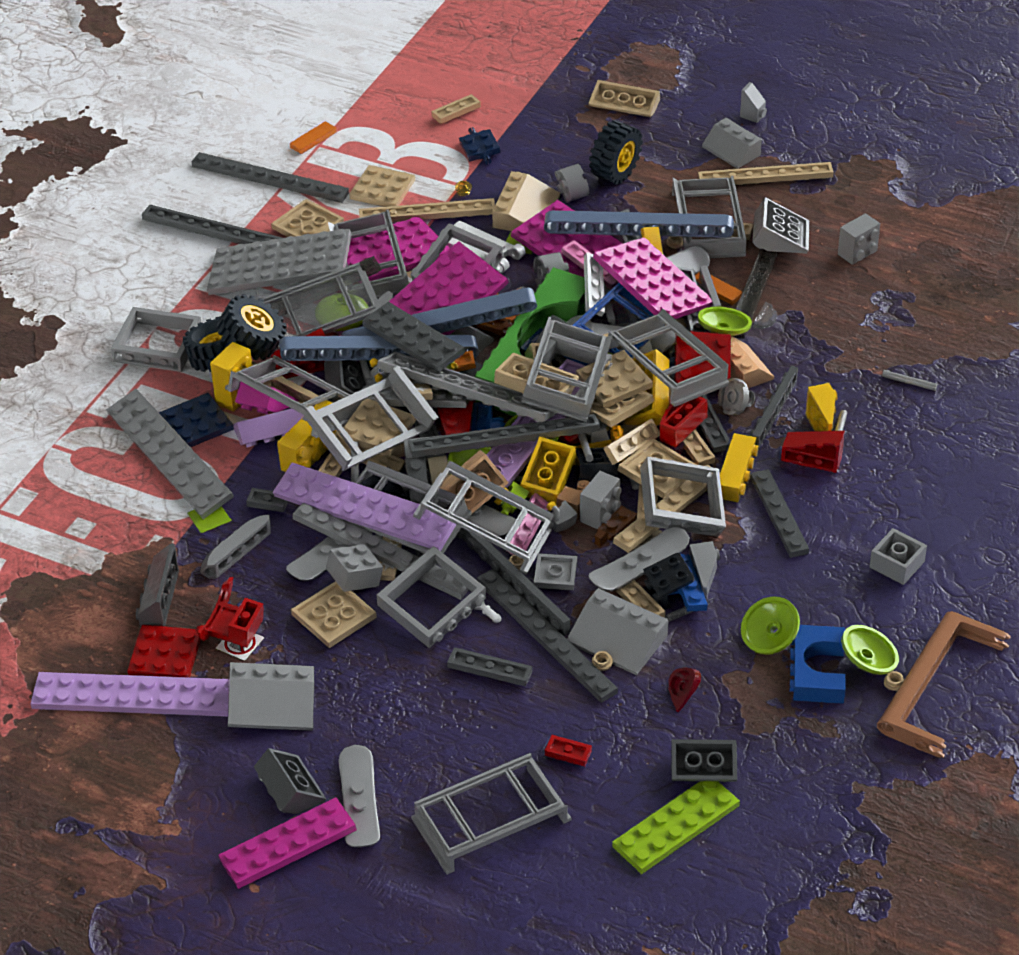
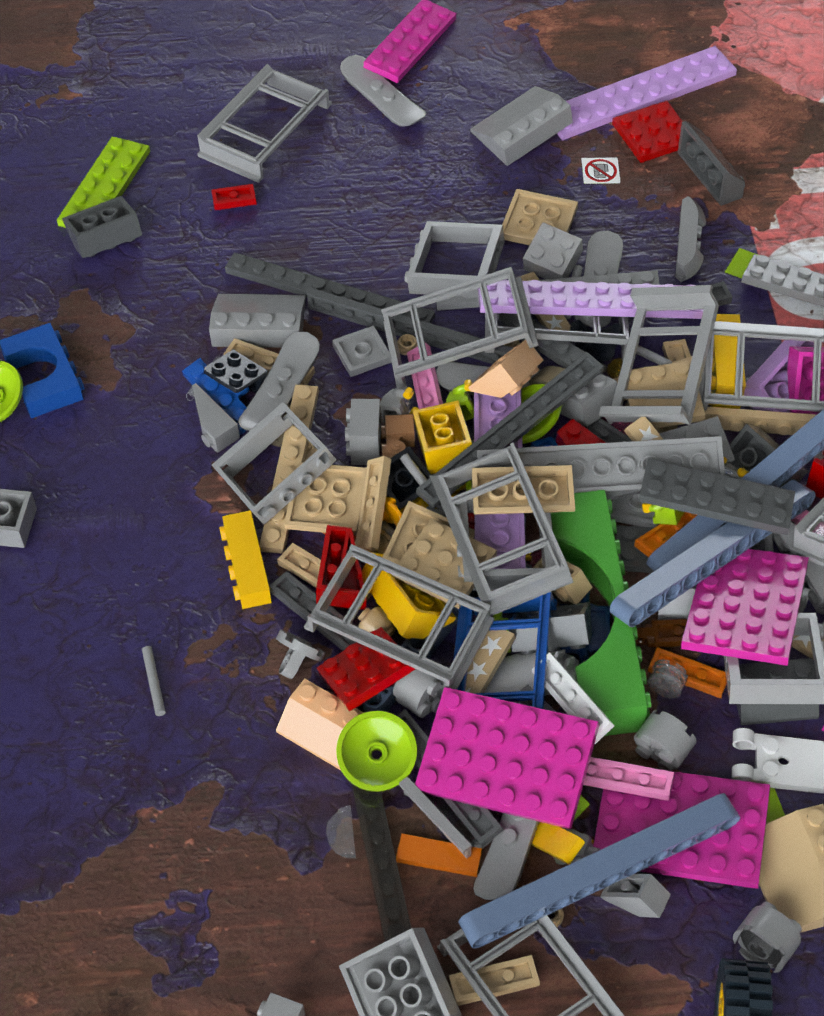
camera: 150 degrees right, 10 degrees up
red piece [196,577,264,648] -> none
dark grey slope [254,748,326,814] -> none
dark grey plate [447,647,532,687] -> none
white piece [474,600,501,623] -> none
tan plate [592,651,613,671] -> none
reddish brown hinge [594,506,637,547] -> none
dark red piece [668,667,701,712] -> none
lime dish [741,596,800,655] -> none
dark grey plate [750,366,798,450] -> none
dark grey plate [750,469,809,558] -> none
red wedge [781,430,845,473] -> none
yellow slope [805,383,838,431] -> none
light grey bar [882,370,938,391] -> none

